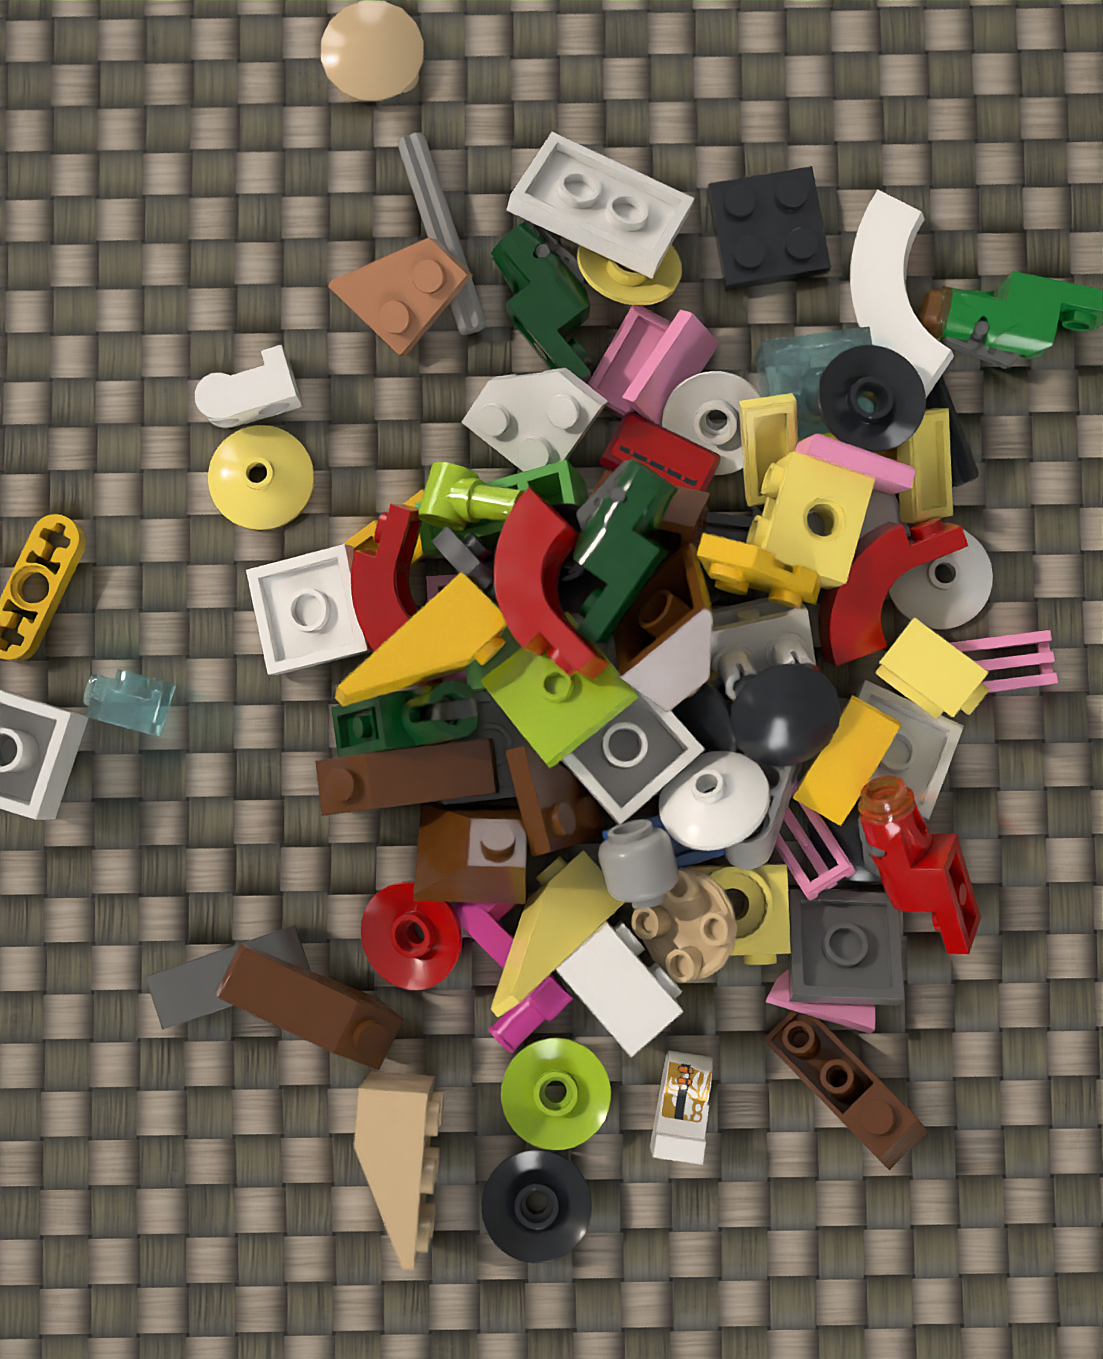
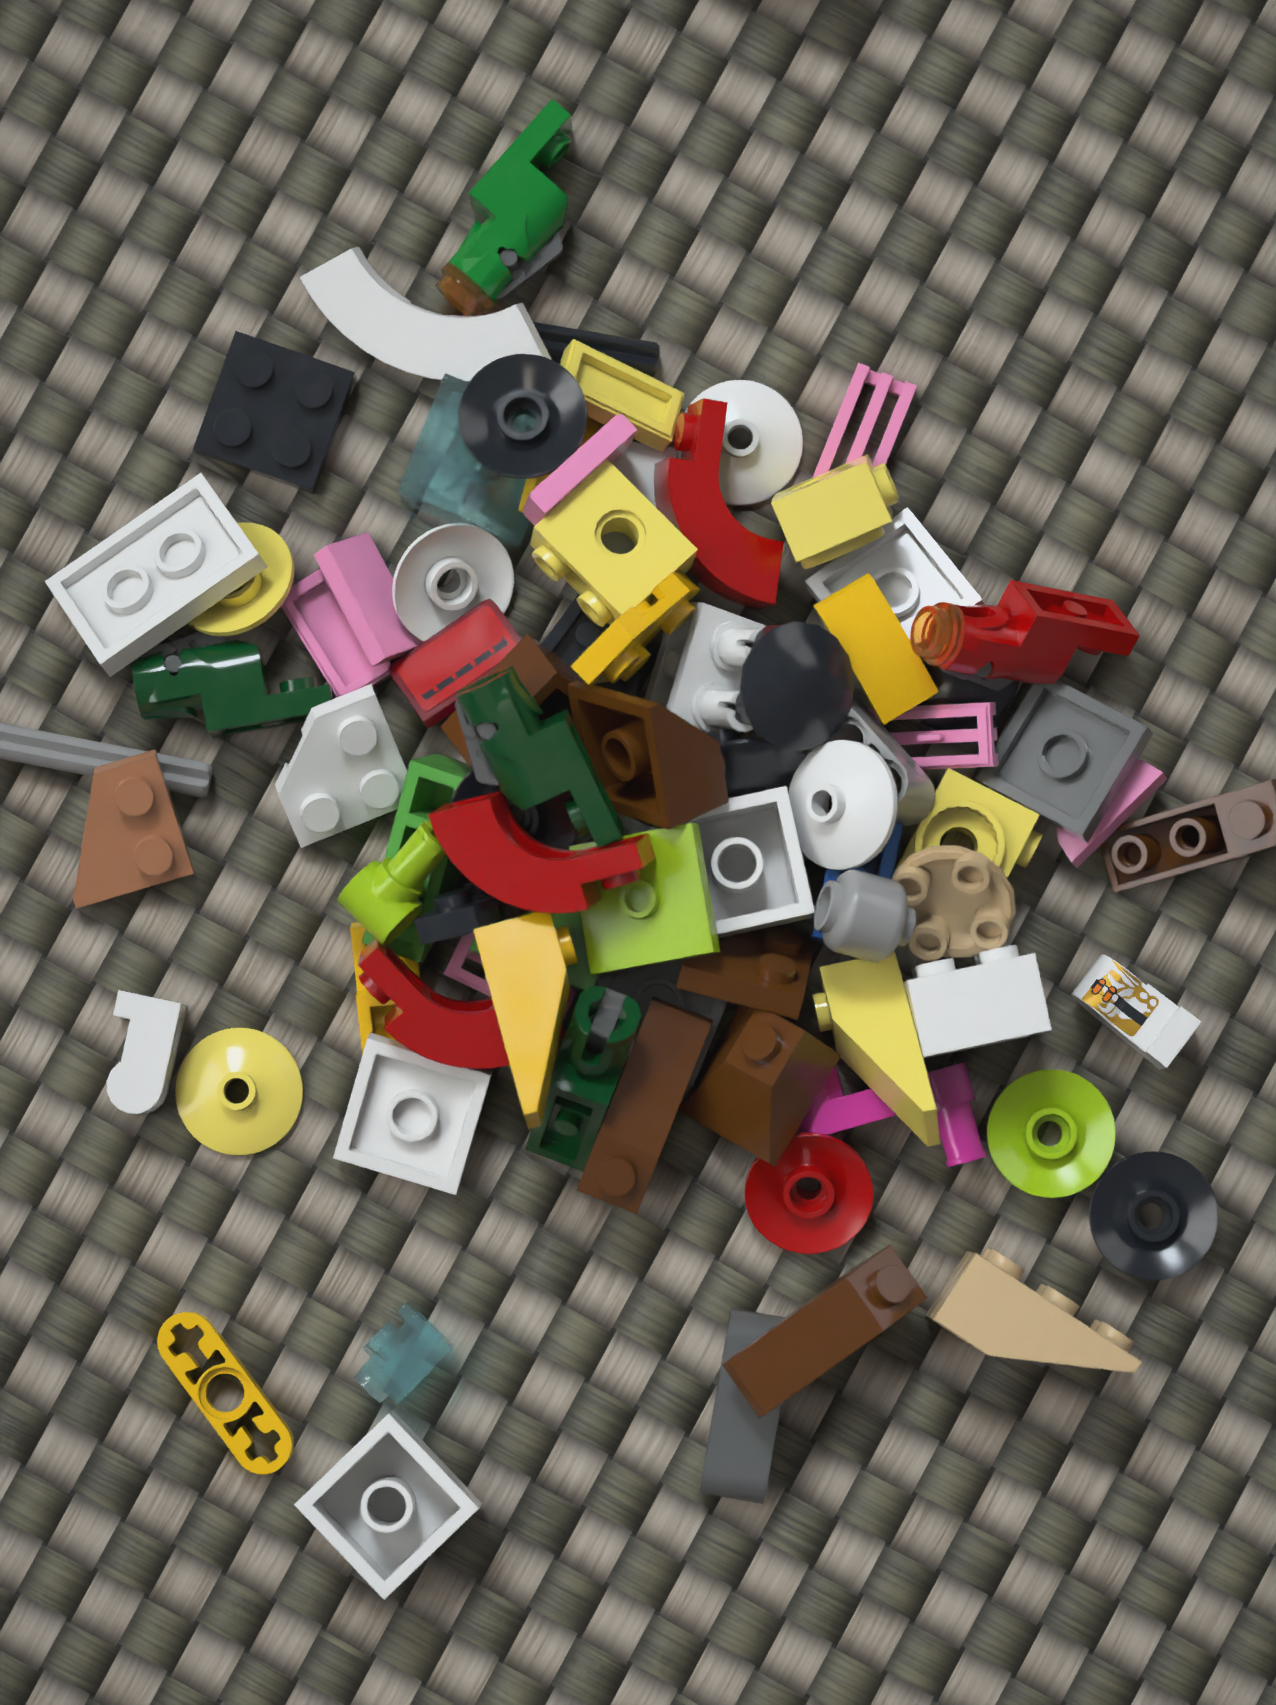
camera: 60 degrees left, 0 degrees up
light yellow tile [739,393,798,507] -> none

